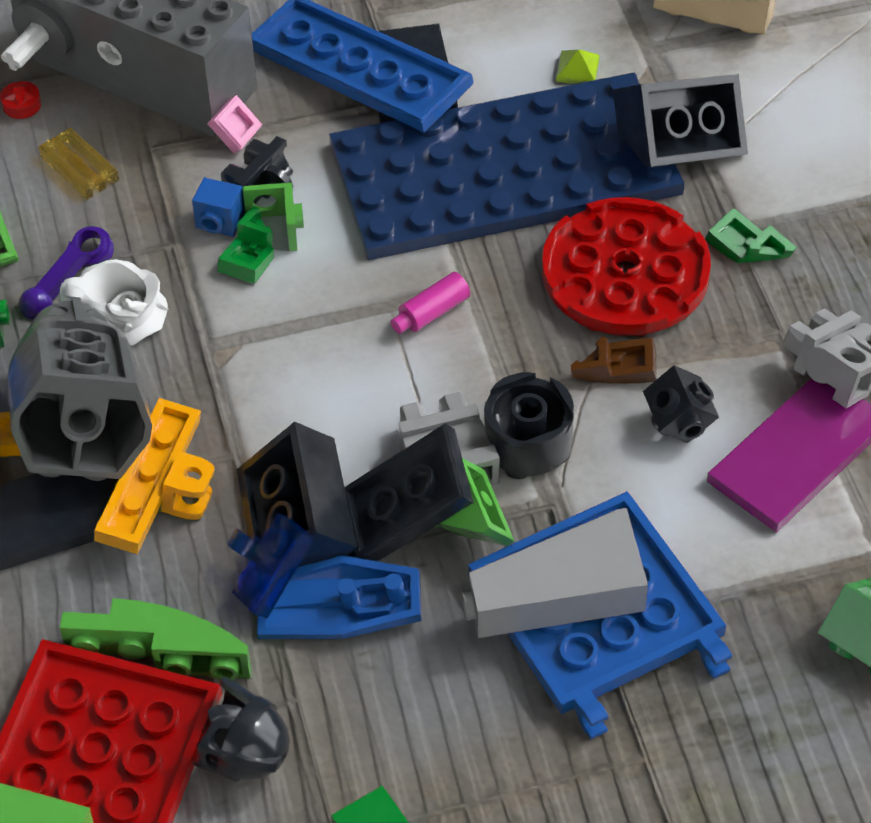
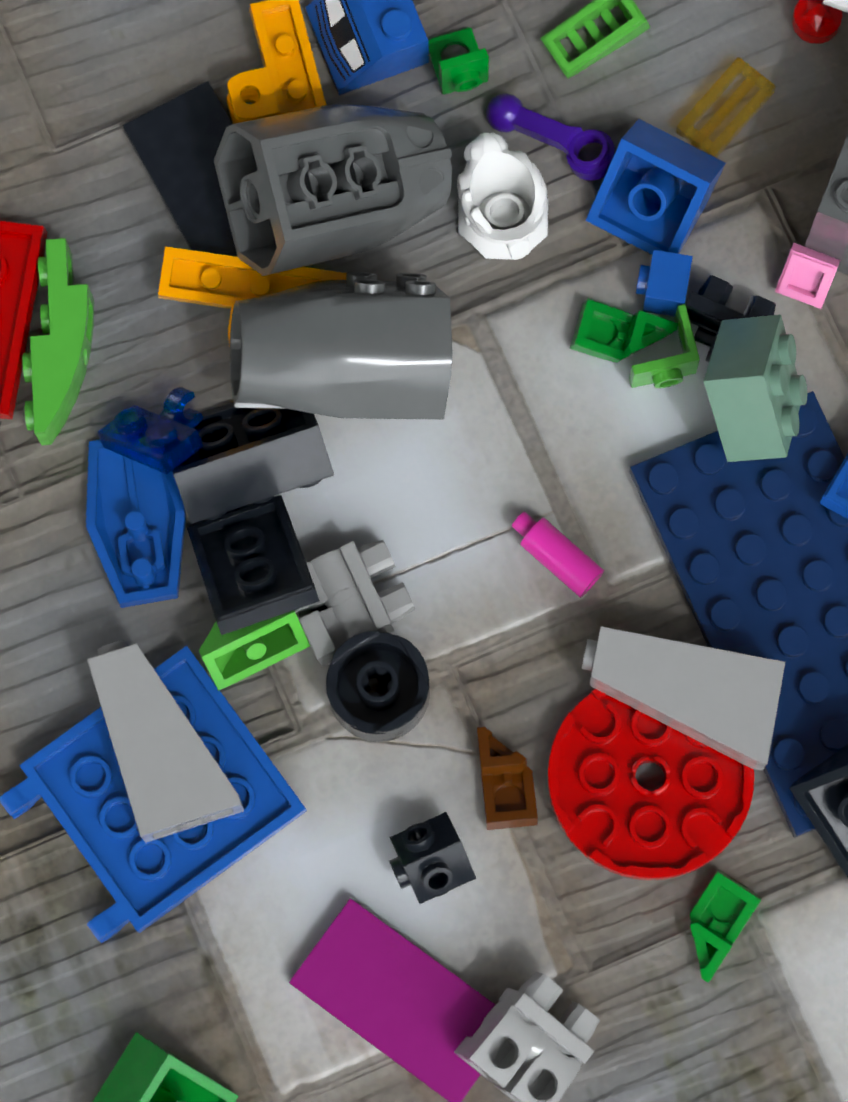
camera: 85 degrees right, 25 degrees up
none -> dark grey animal [230,272,452,420]
none -> light grey slope [582,627,785,771]
none -> blue slope [585,119,726,255]
none -> sand green brick [703,314,807,462]

